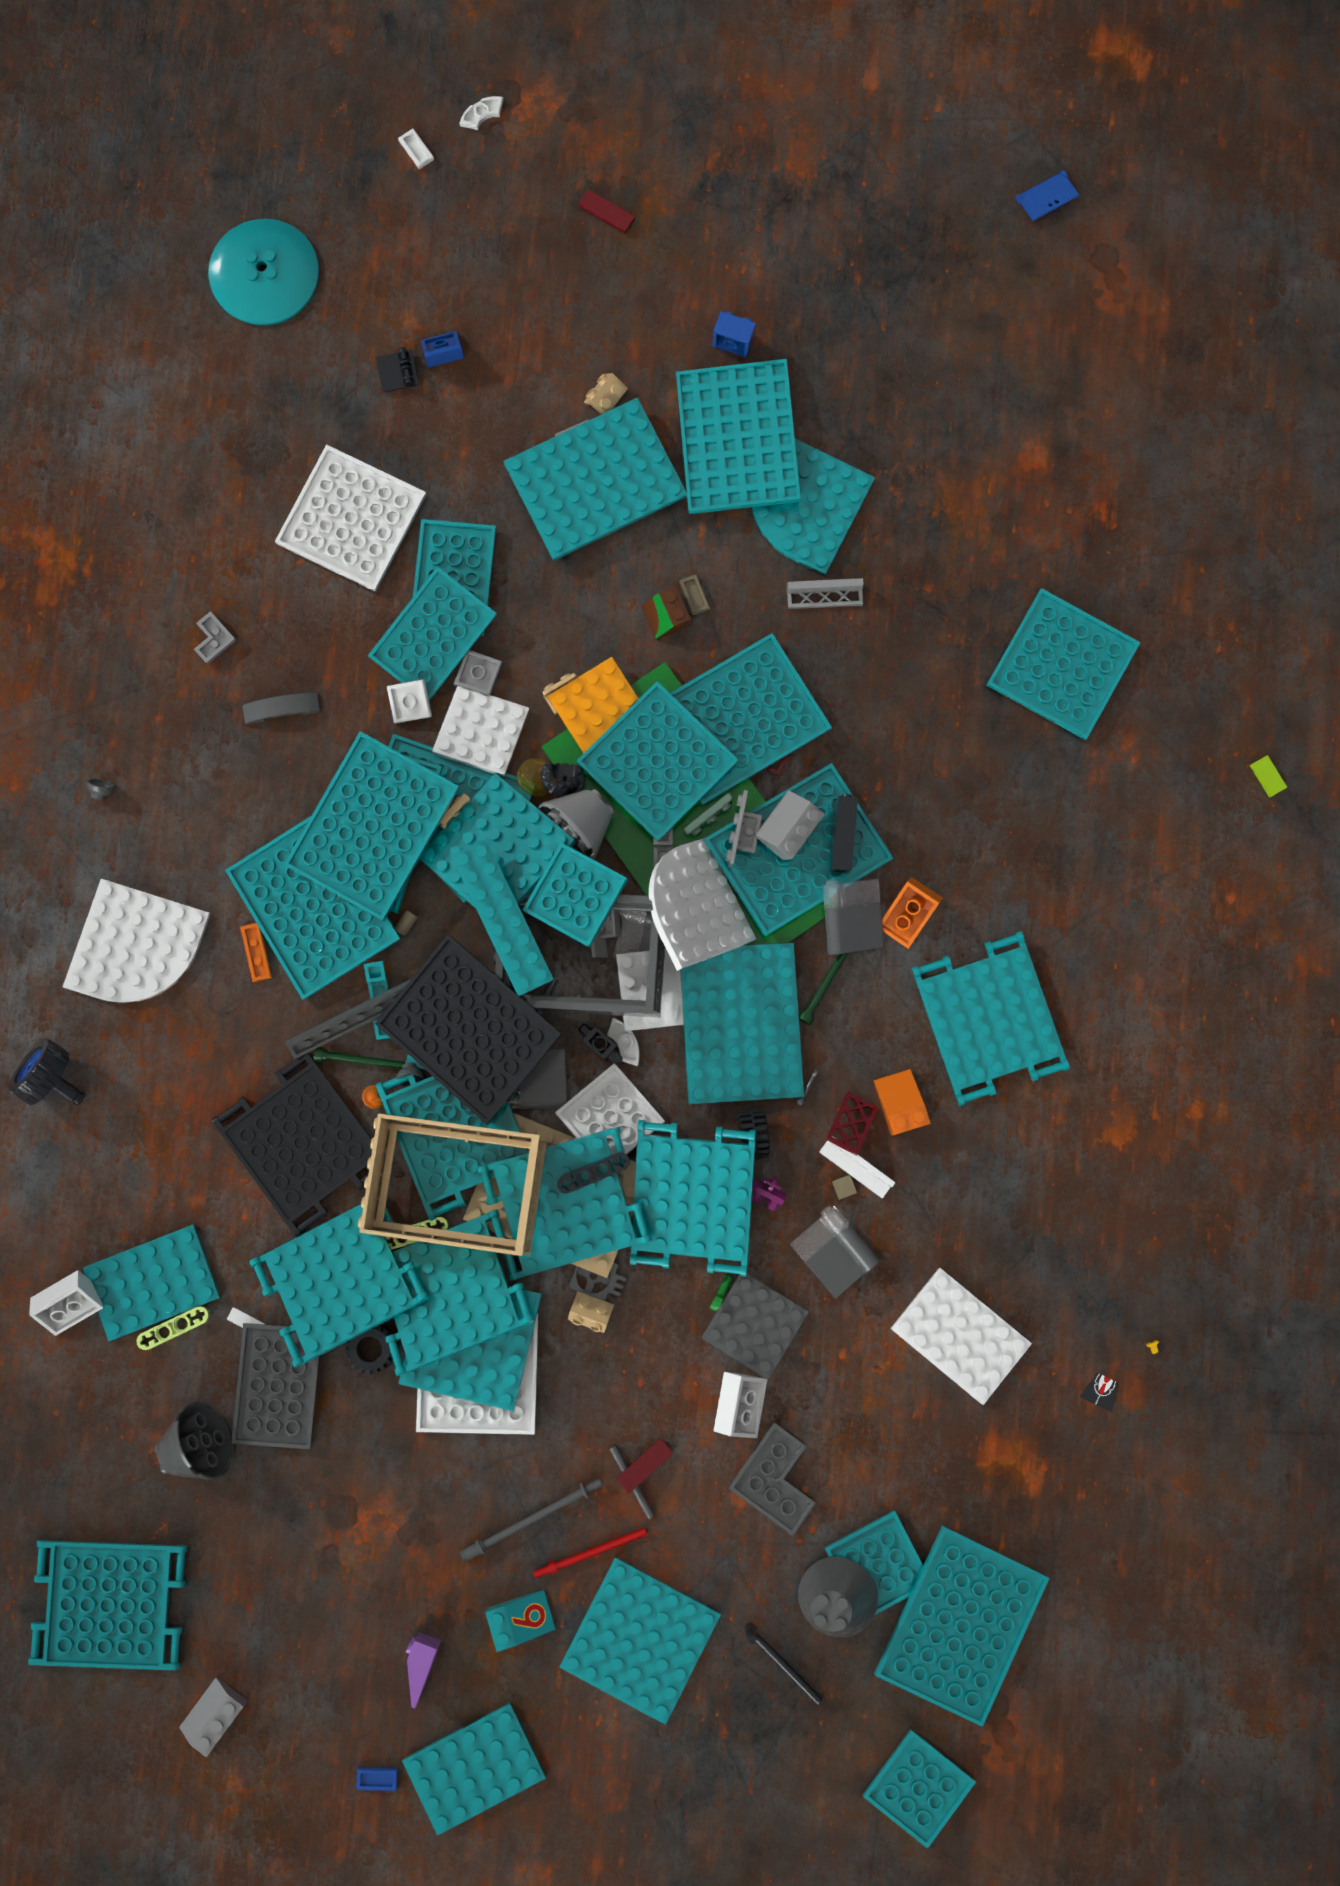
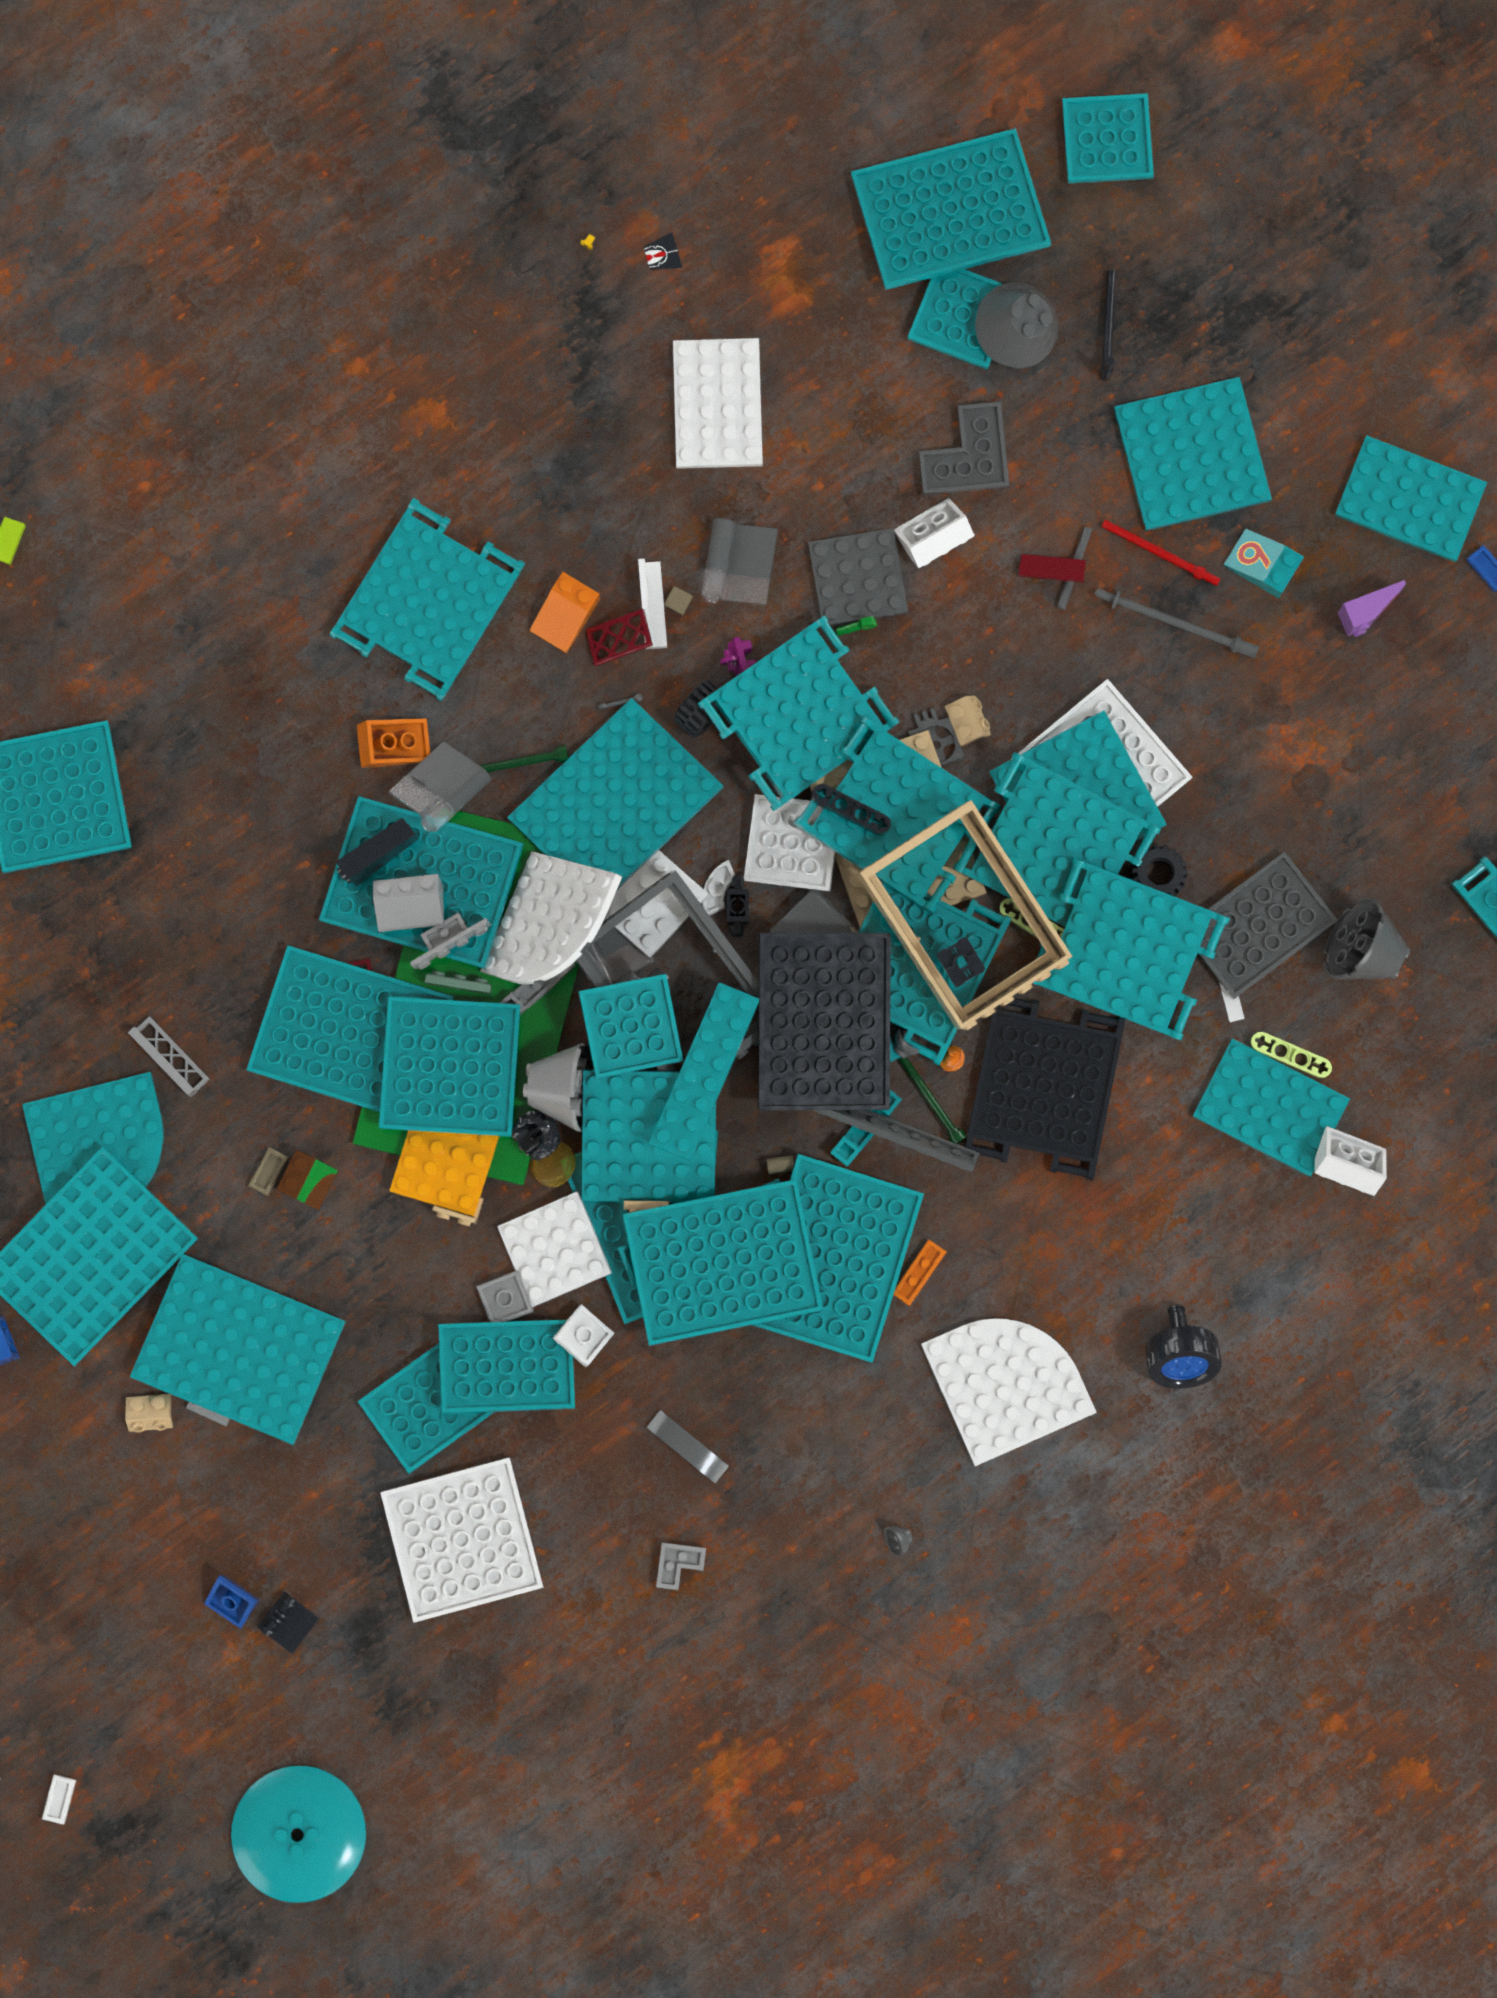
camera: 130 degrees left, 0 degrees up
none -> black piece [936,937,986,987]

